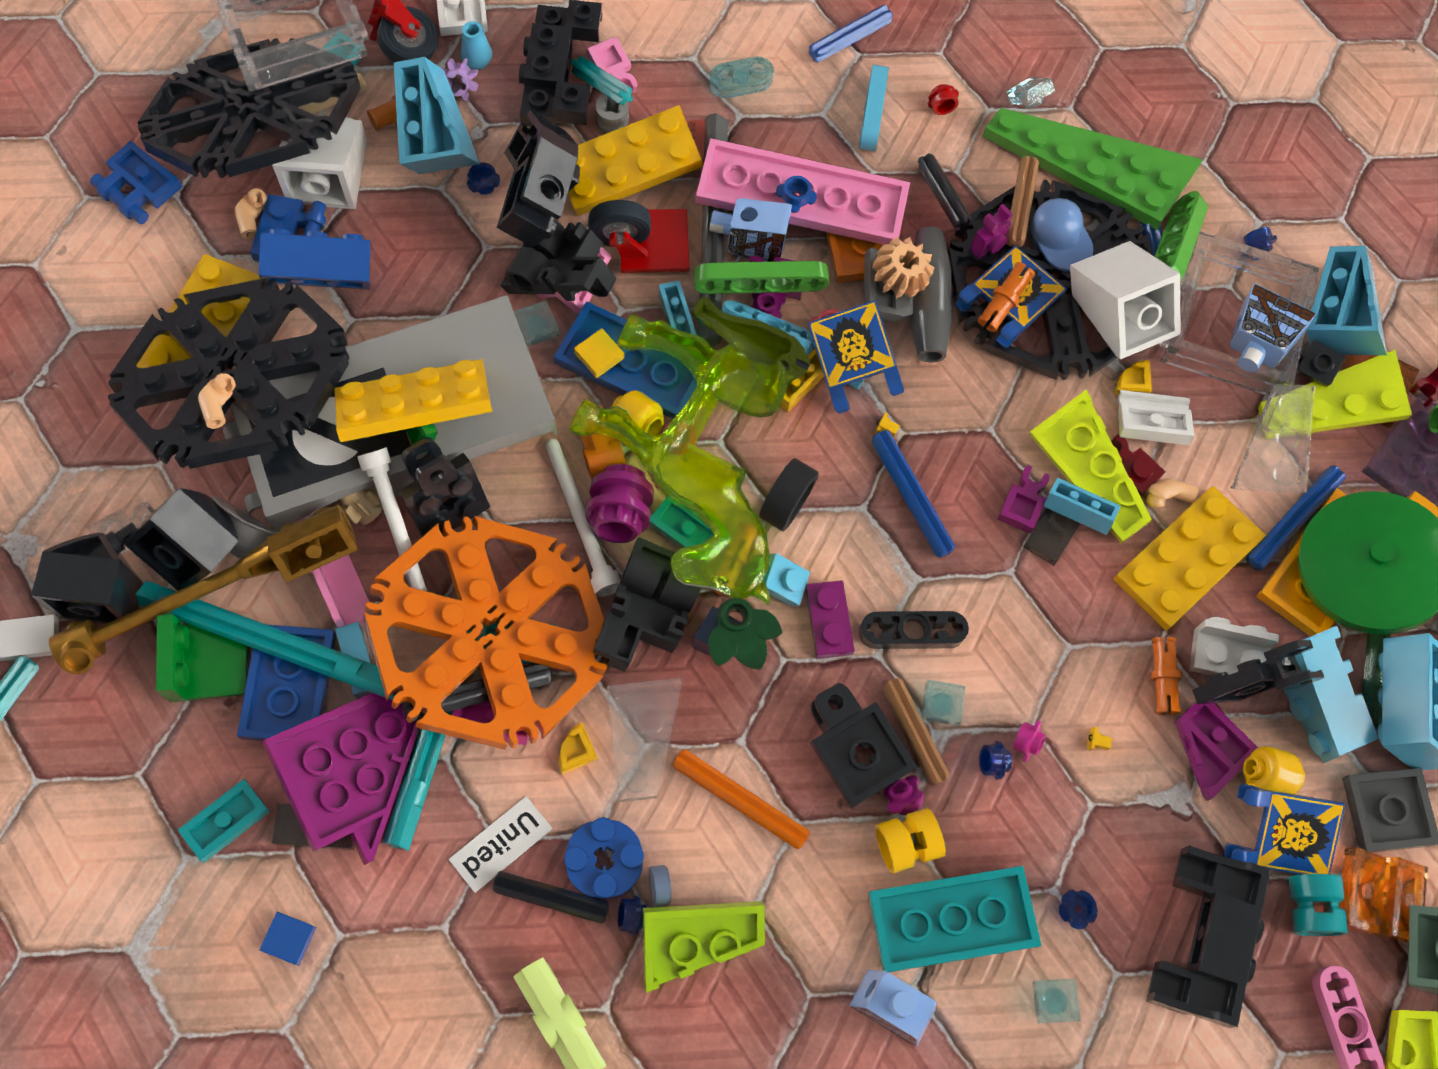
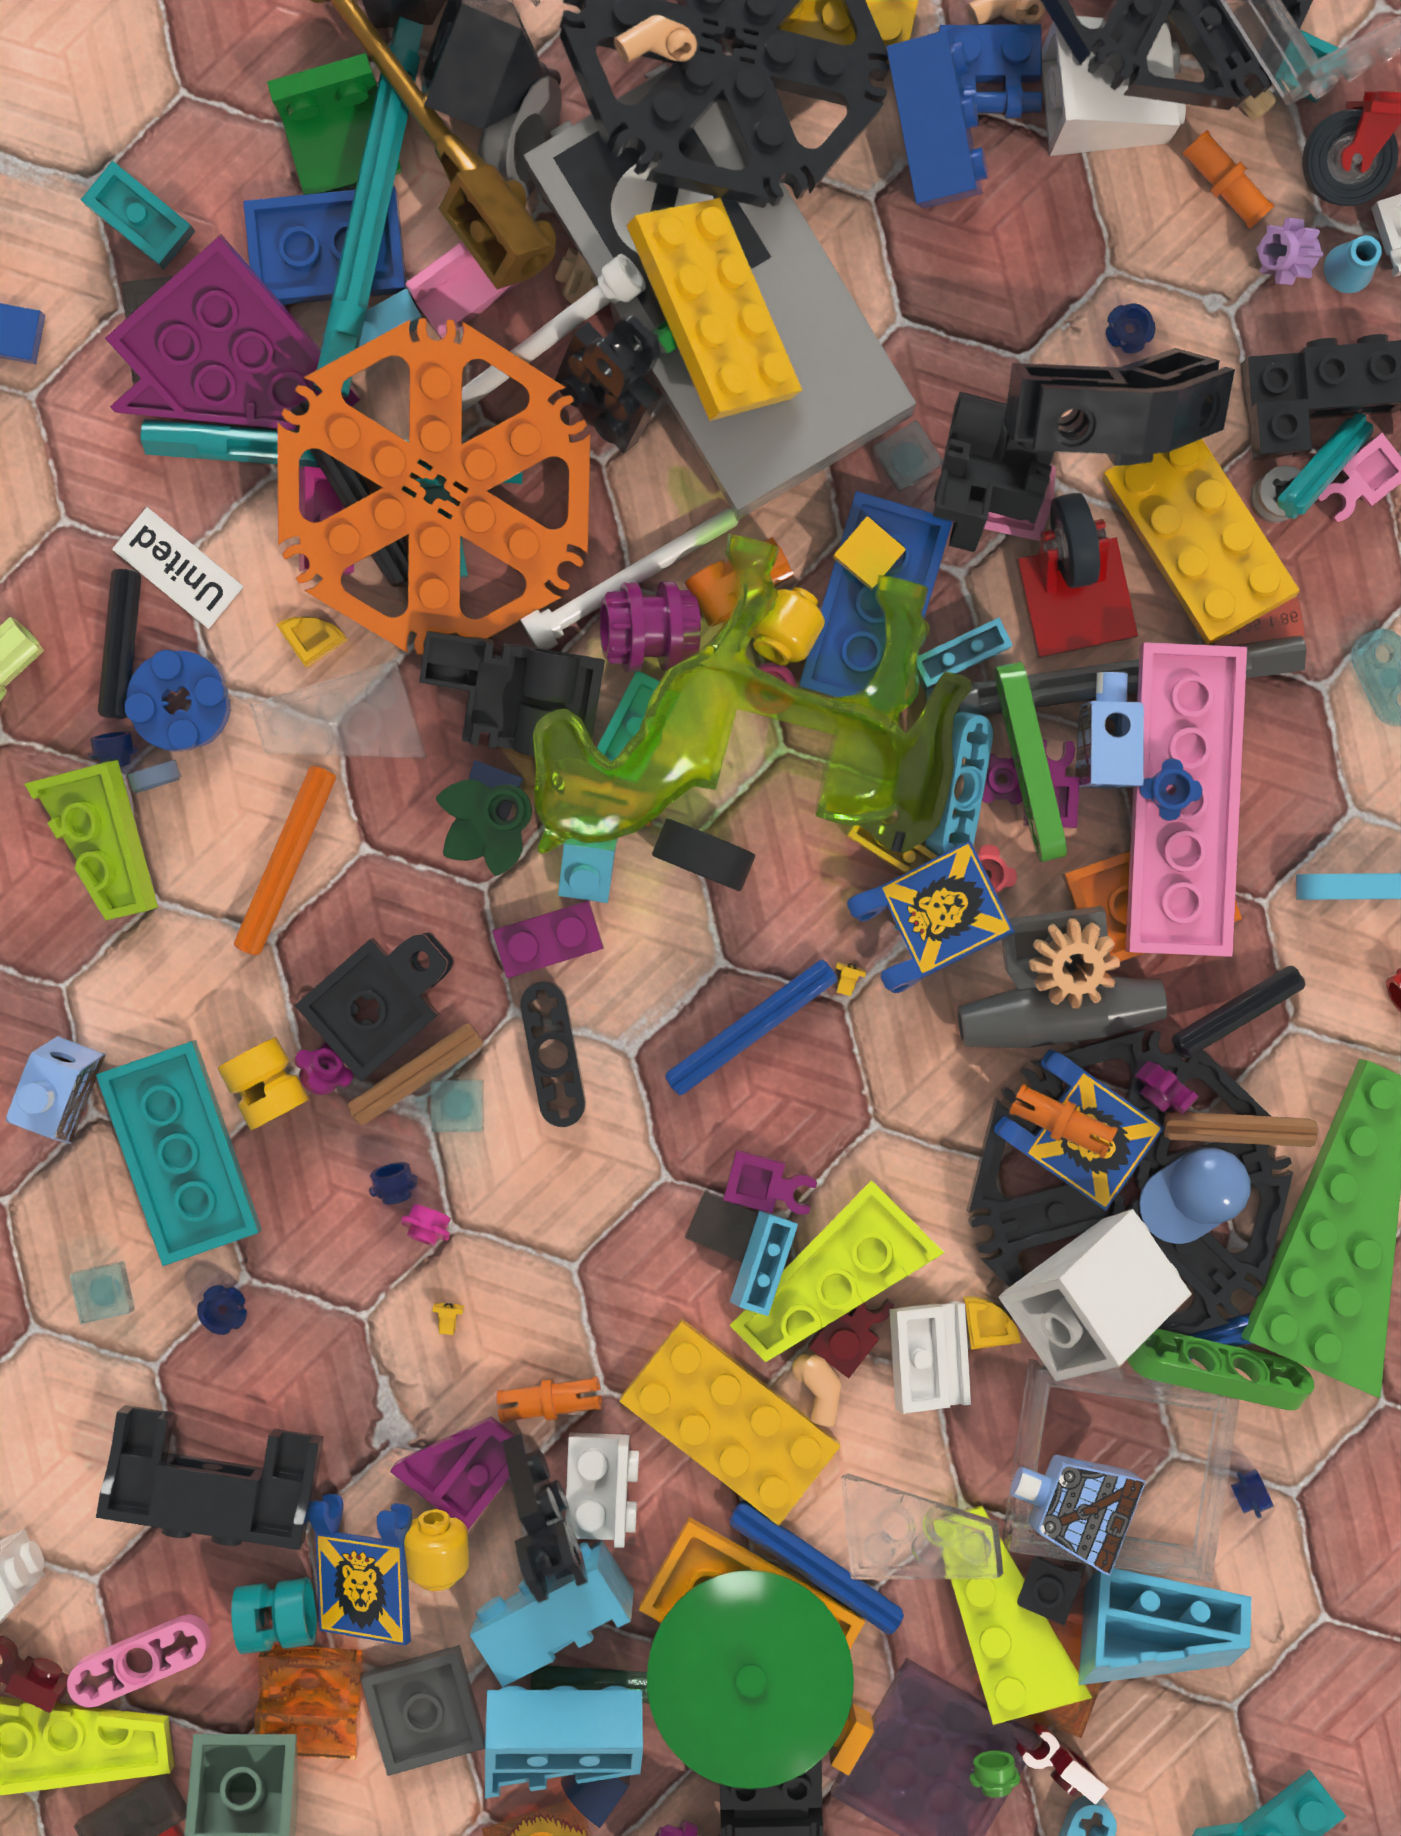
camera: 85 degrees right, 20 degrees up
medium azure wedge [394,57,480,174] -> none

